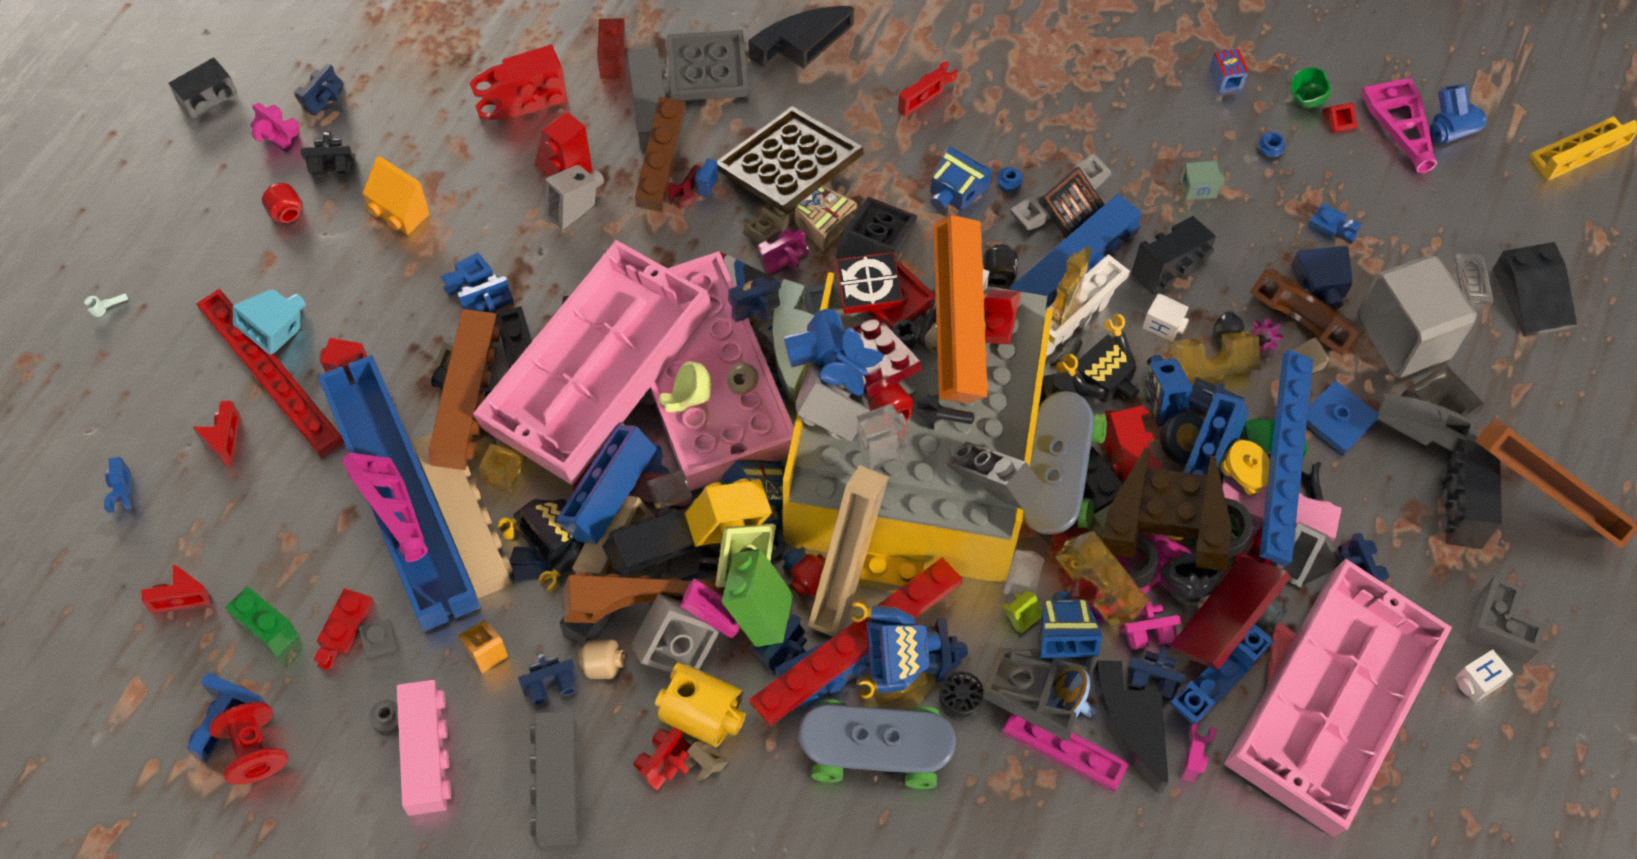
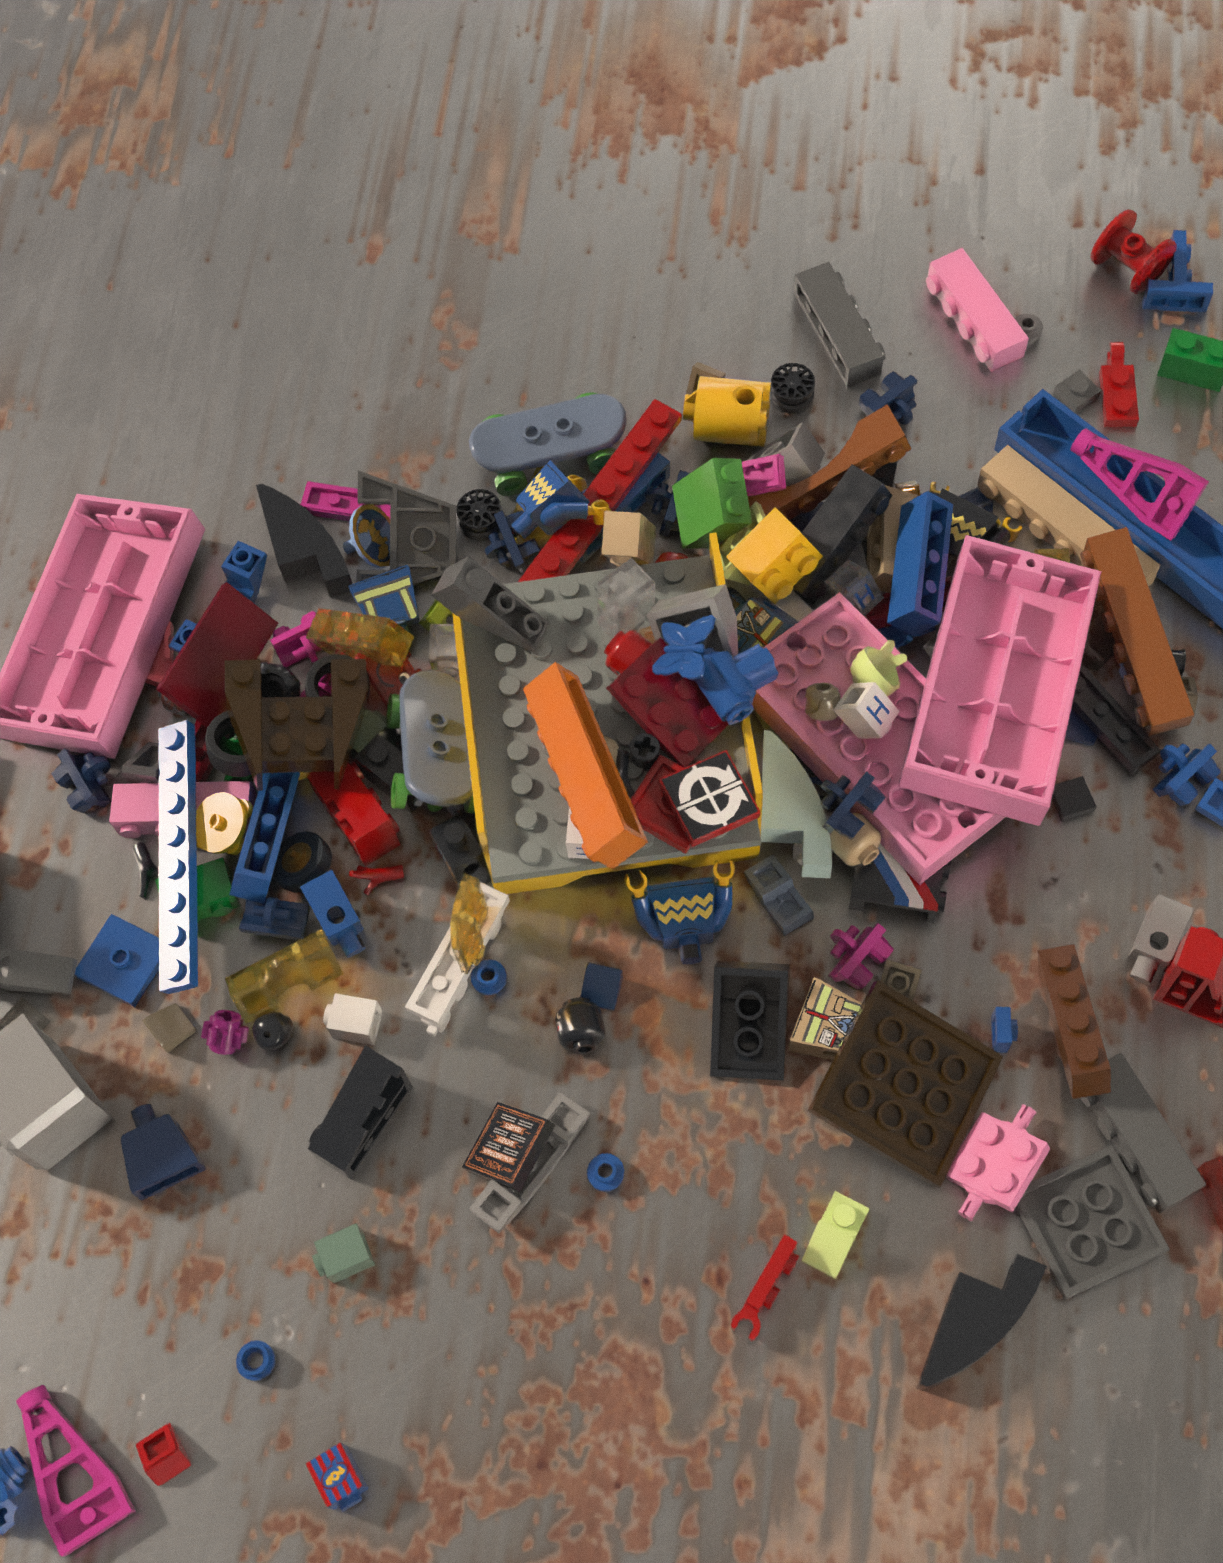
camera: 170 degrees right, 5 degrees up
light orange slope [458,619,509,674] -> none
tan head [577,638,625,679] -> none
red hips [633,727,691,791] -> none
dark red bar [668,164,701,209] -> none
black bar [915,395,975,430] -> none
blue torso [930,146,992,211] -> none
red slope [984,290,1021,345] -> none
blue brick [1008,194,1142,309] -> none
black torso [1056,314,1140,403] -> none
dark blue hips [1127,646,1186,701] -> none
dark pink plate [1181,723,1217,782] -> none
reddish brown arch [1249,268,1365,356] -> none
green hair [1290,67,1332,109] -> none
blue plate [1308,203,1362,244] -> none
none -> black wheel [770,363,815,414]
none -> yellowish green slope [801,1191,870,1279]
none -> white brick [833,682,900,739]
none -> bright pink plate [946,1104,1050,1221]

